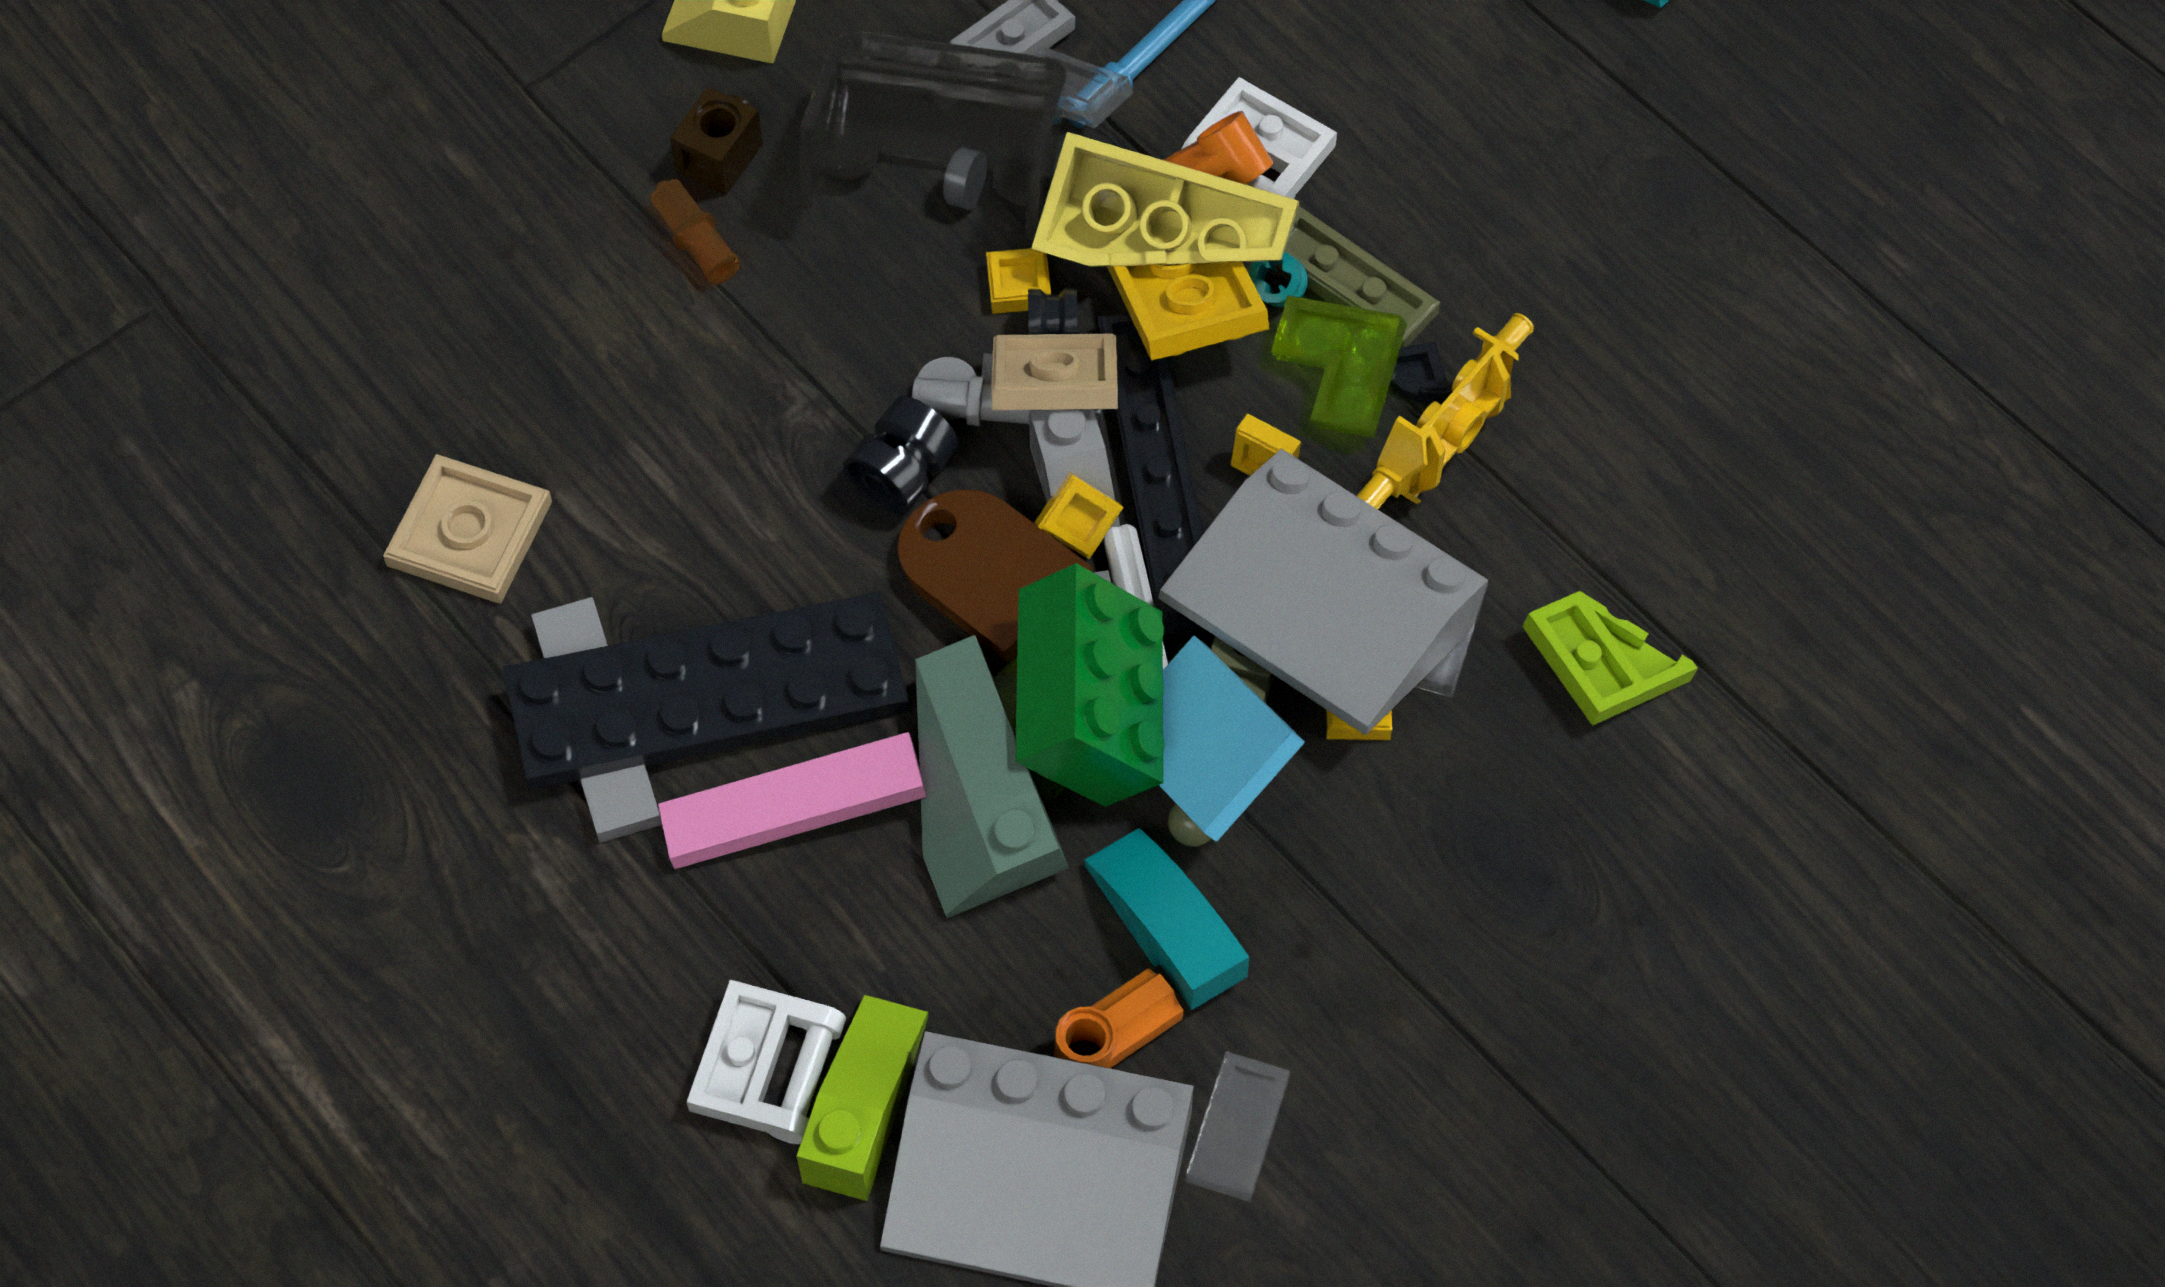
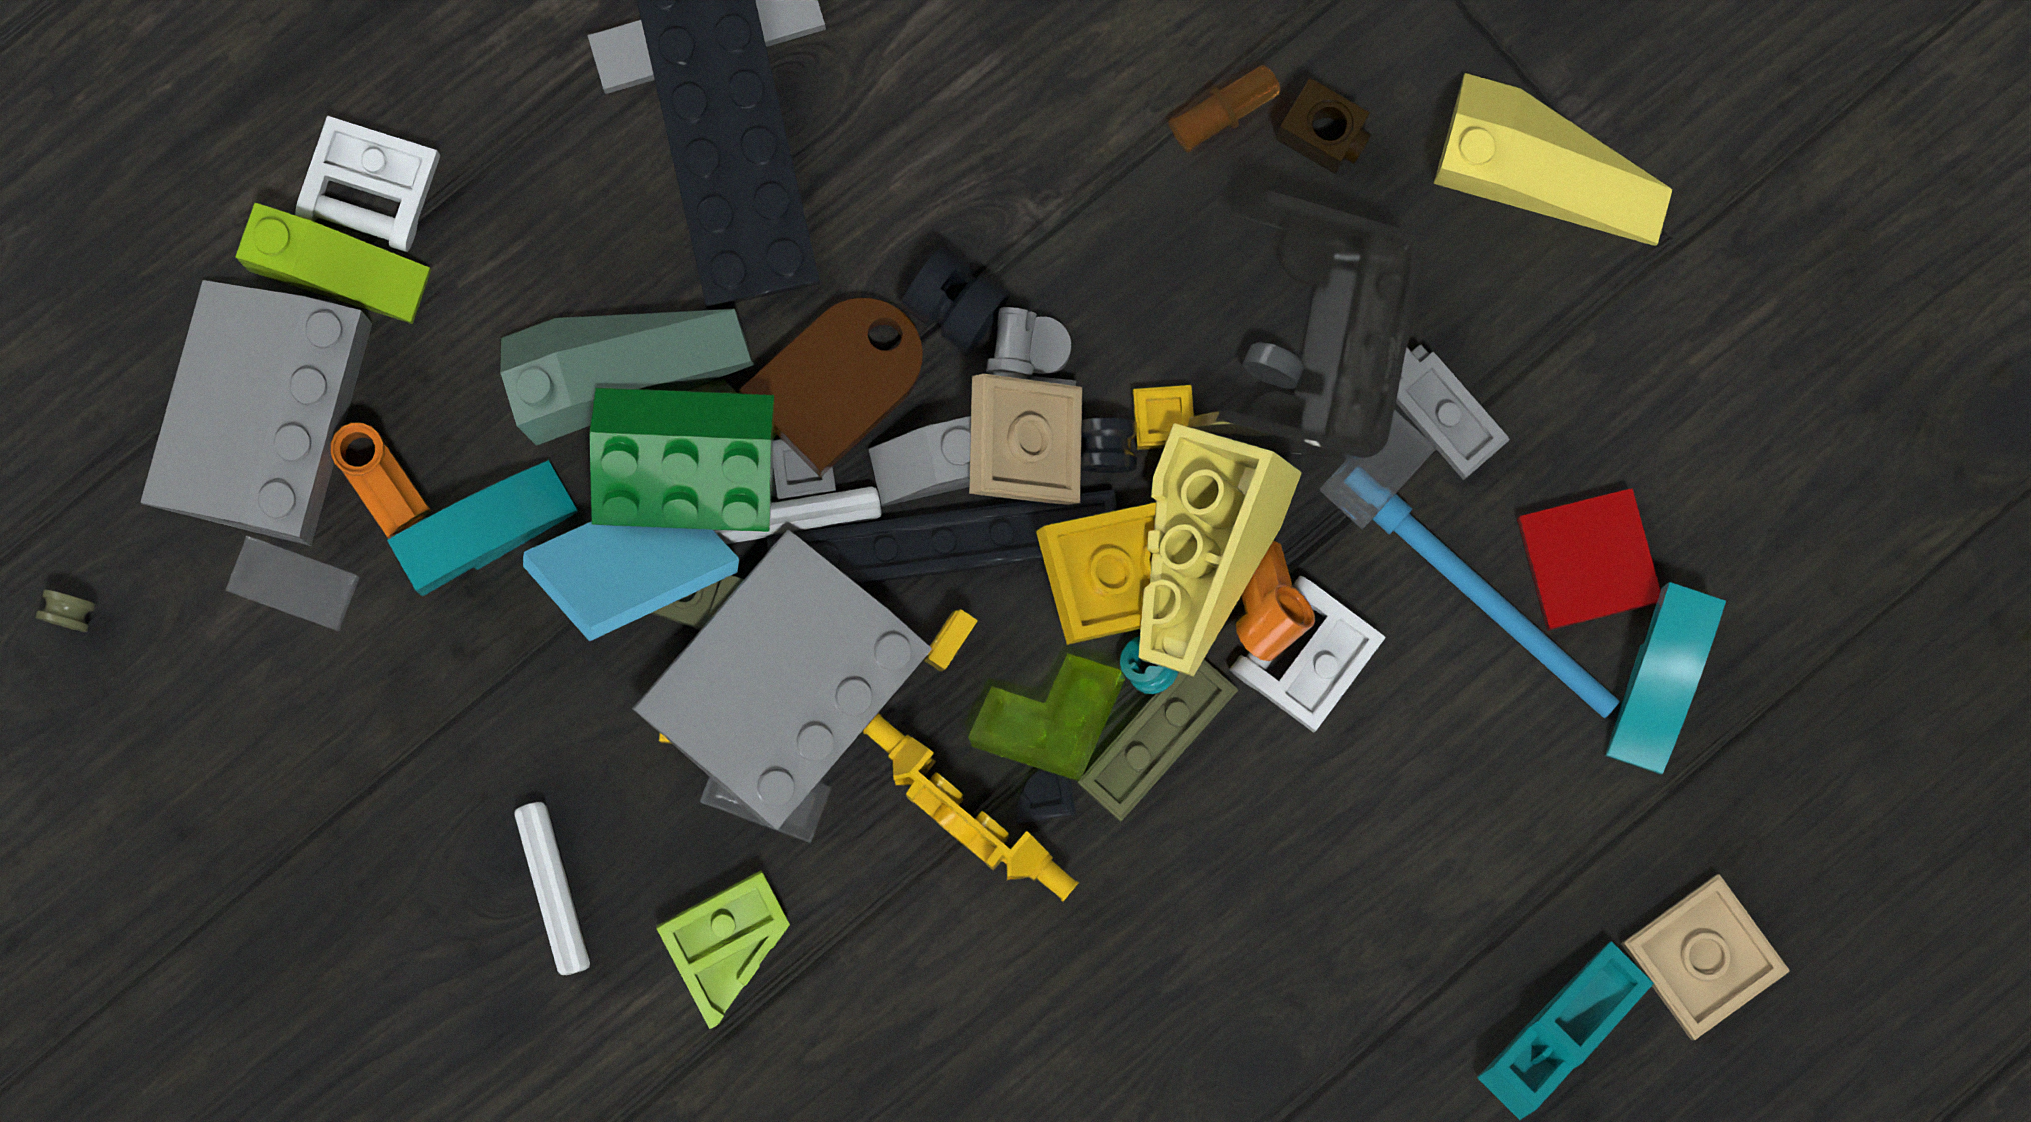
camera: 90 degrees right, 20 degrees up
bright pink tile [658,732,927,869] -> none
yellow tile [1034,472,1124,559] -> none
none -> white axle [514,802,590,975]

